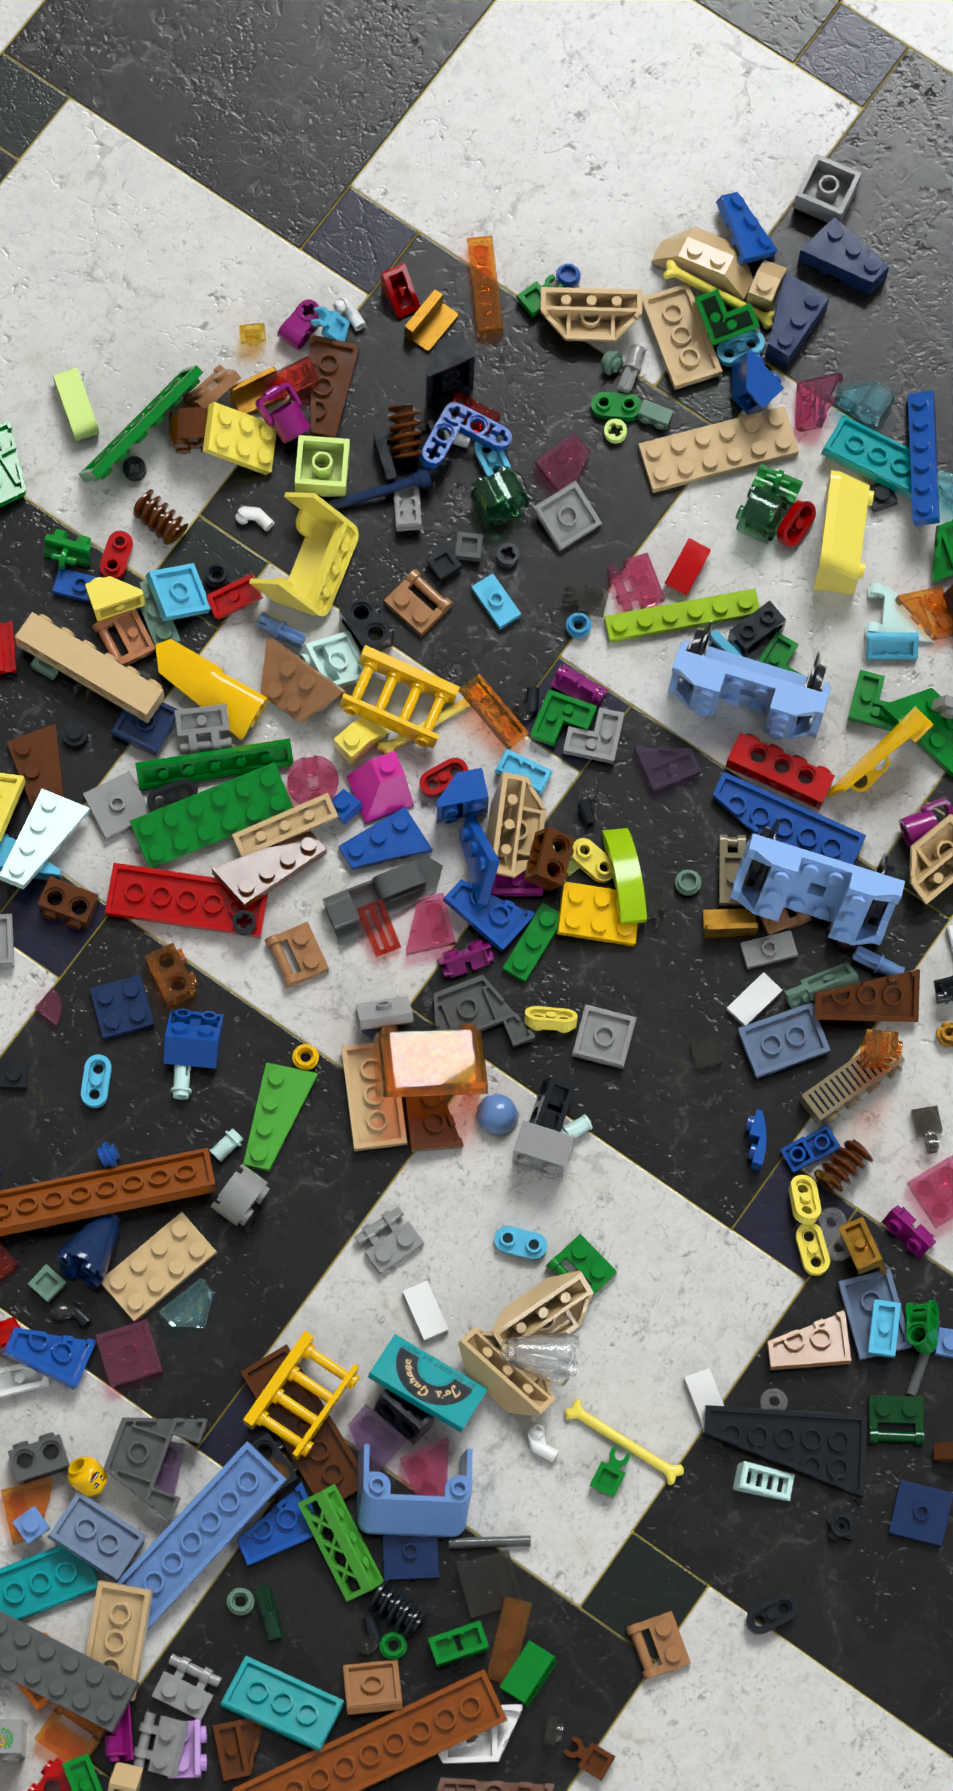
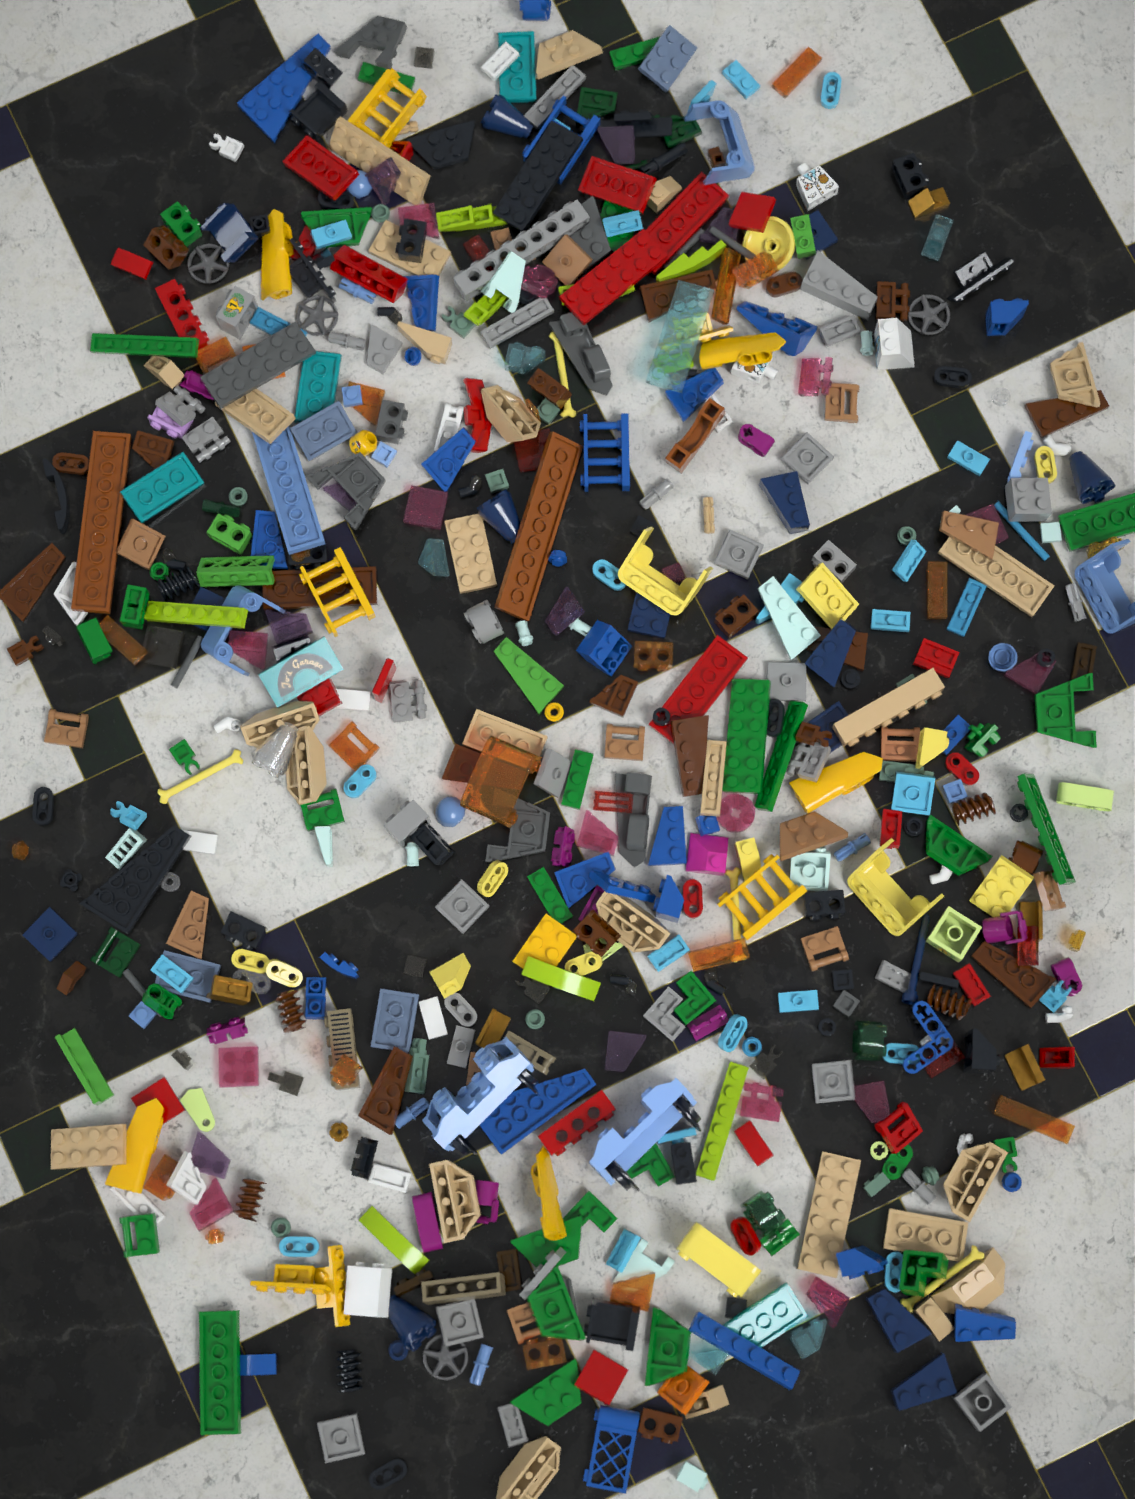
camera: 125 degrees right, 5 degrees up
none -> clear orange plate [12,841,29,860]
none -> medium azure plate [110,801,147,831]
none -> lime plate [144,601,248,628]
none -> bright green brick [207,513,253,555]
none -> black brick [221,911,268,951]
none -> red plate [297,678,342,716]
none -> light aqua slope [315,826,333,867]
none -> clear orange plate [329,721,380,772]
none -> light blue plate [371,442,397,468]
none -> red tile [372,658,396,703]
none -> light yellow slope [430,953,471,999]
none -> light grey plate [444,993,477,1027]
none -> clear purple wing [545,587,585,636]
none -> green plate [561,749,594,810]
none -> reddish brown wing [589,675,638,718]
none -> light yellow windscreen [618,527,714,615]
none -> medium azure plate [718,1014,748,1052]
none -> reddish brown plate [796,722,832,747]
none -> dark blue wedge [804,617,856,687]
none -> red plate [875,1102,923,1154]
none -> green wing [926,815,993,876]
none -> medium blue plate [942,779,968,804]
none -> red plate [953,963,991,1007]
none -> white arm [957,1133,973,1155]

